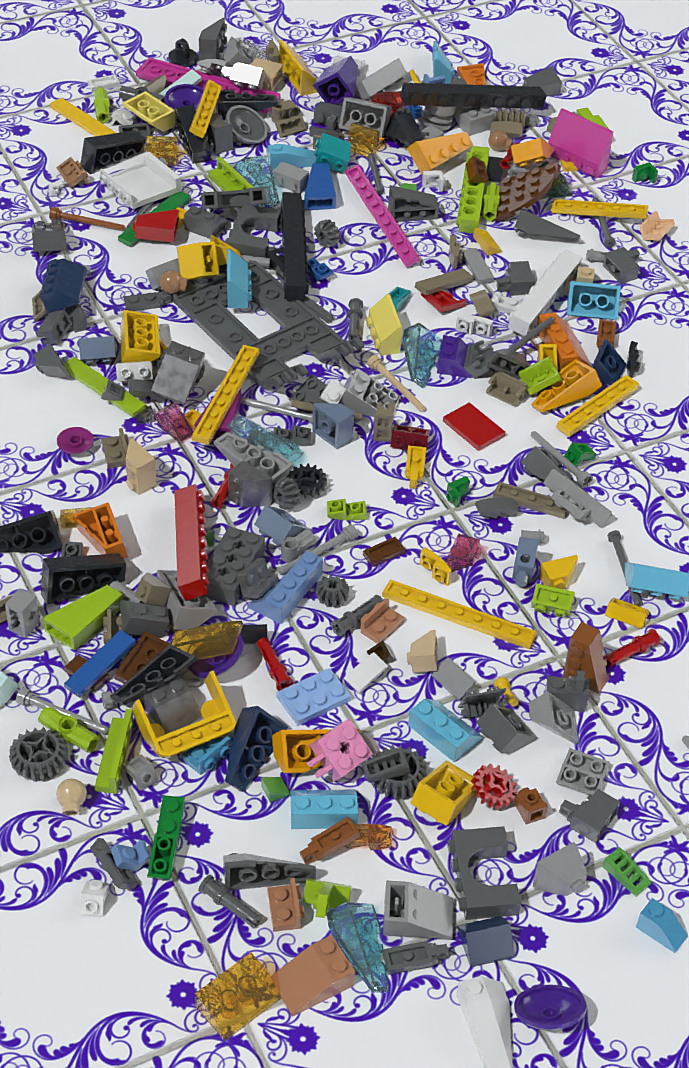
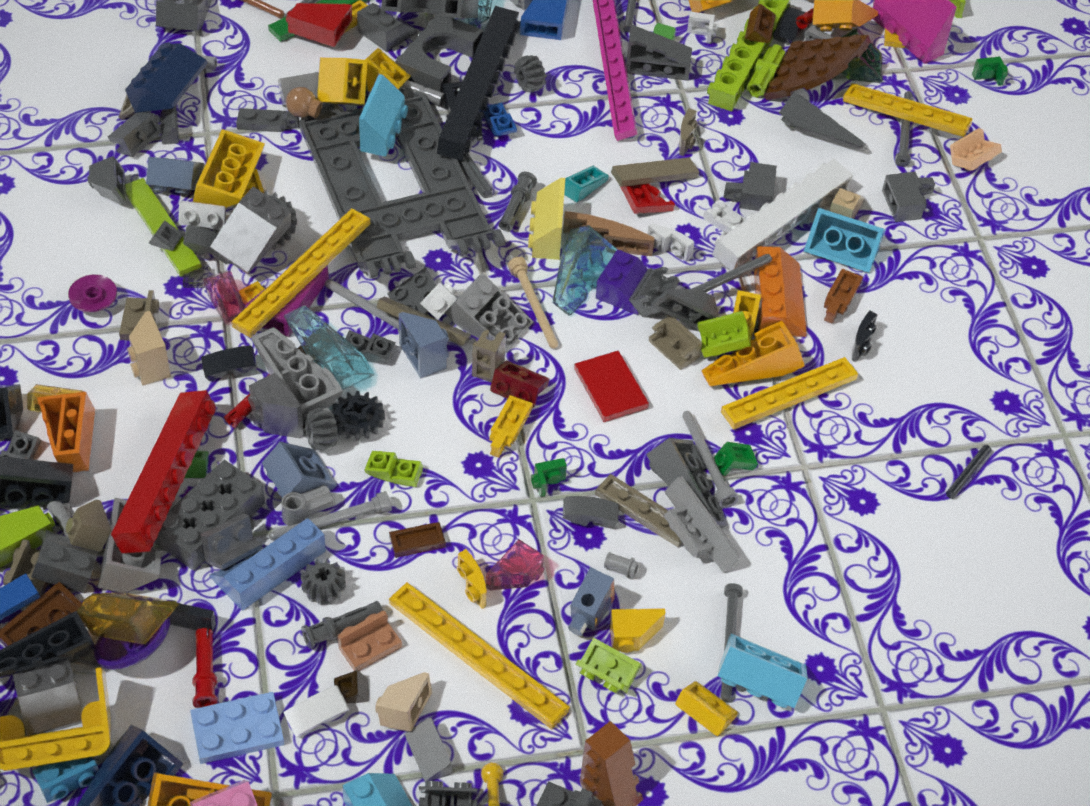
camera: 15 degrees right, 5 degrees up
light grey tile [461,248,494,285] -> none
dark tan slope [469,289,495,317] -> none
yellow slope [473,228,502,256] -> none
light grey pin [586,248,606,262] -> none
dark blue slope [593,339,626,385] -> none
red pin [603,629,661,667] -> none
none -> black slope [201,345,258,381]
none -> medium nougat slope [563,211,655,256]

